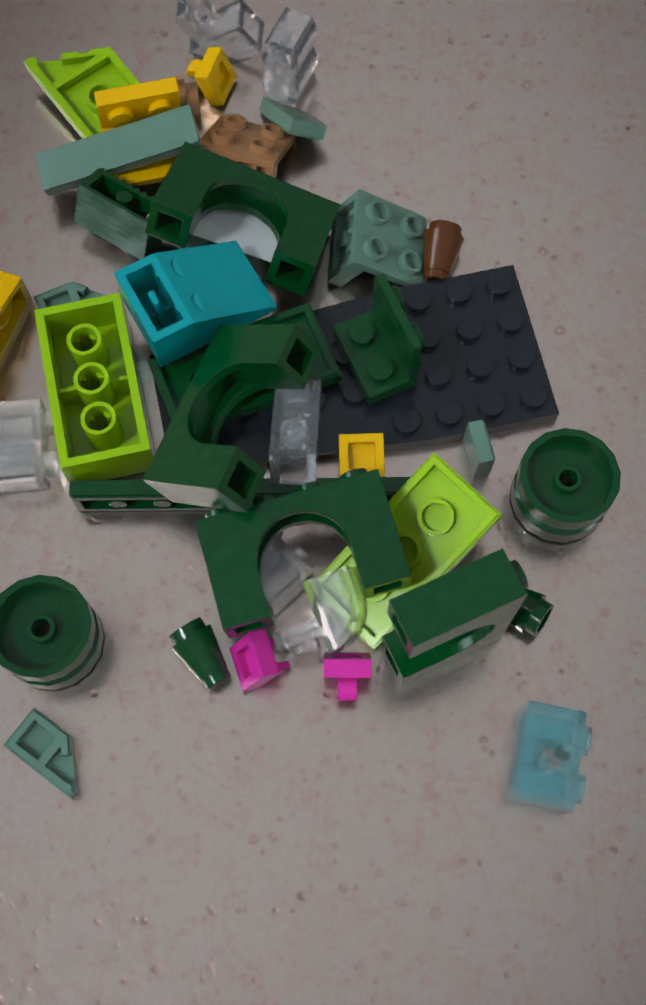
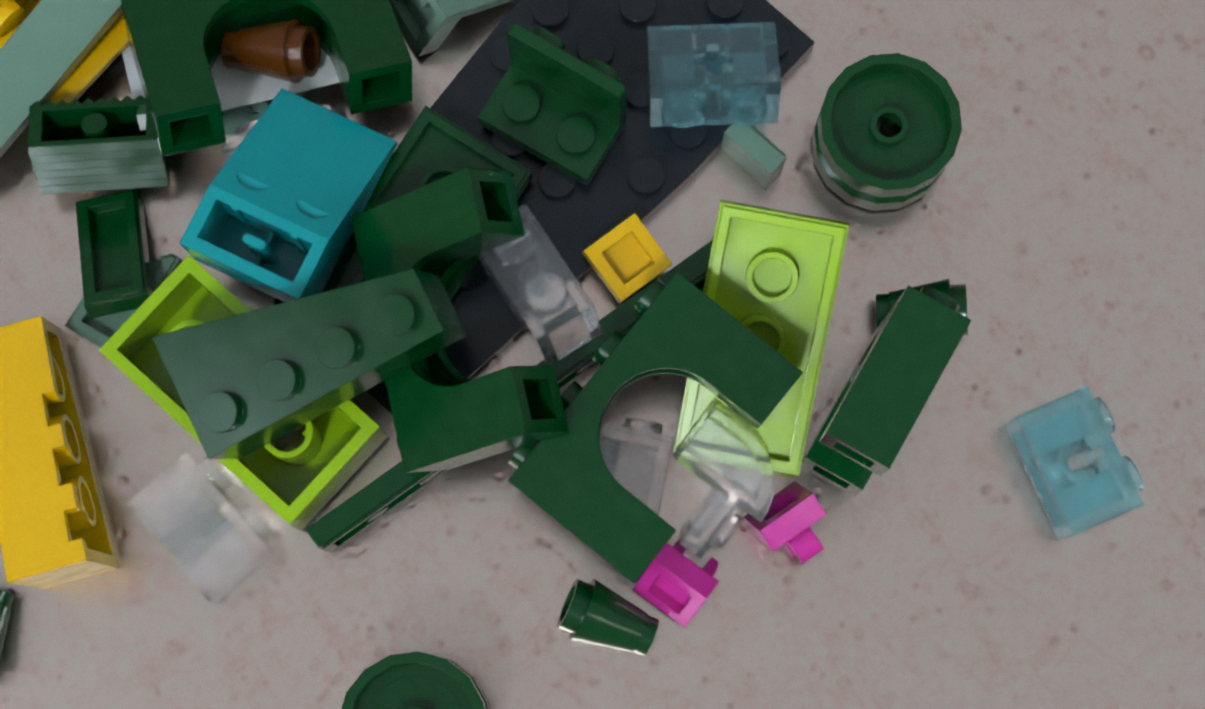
camera: 35 degrees left, 10 degrees up
none -> dark green tile [76,189,153,318]
none -> dark green wedge [152,269,467,459]
none -> reddish brown cone [221,19,321,83]
none -> clear light blue brick [647,22,781,128]

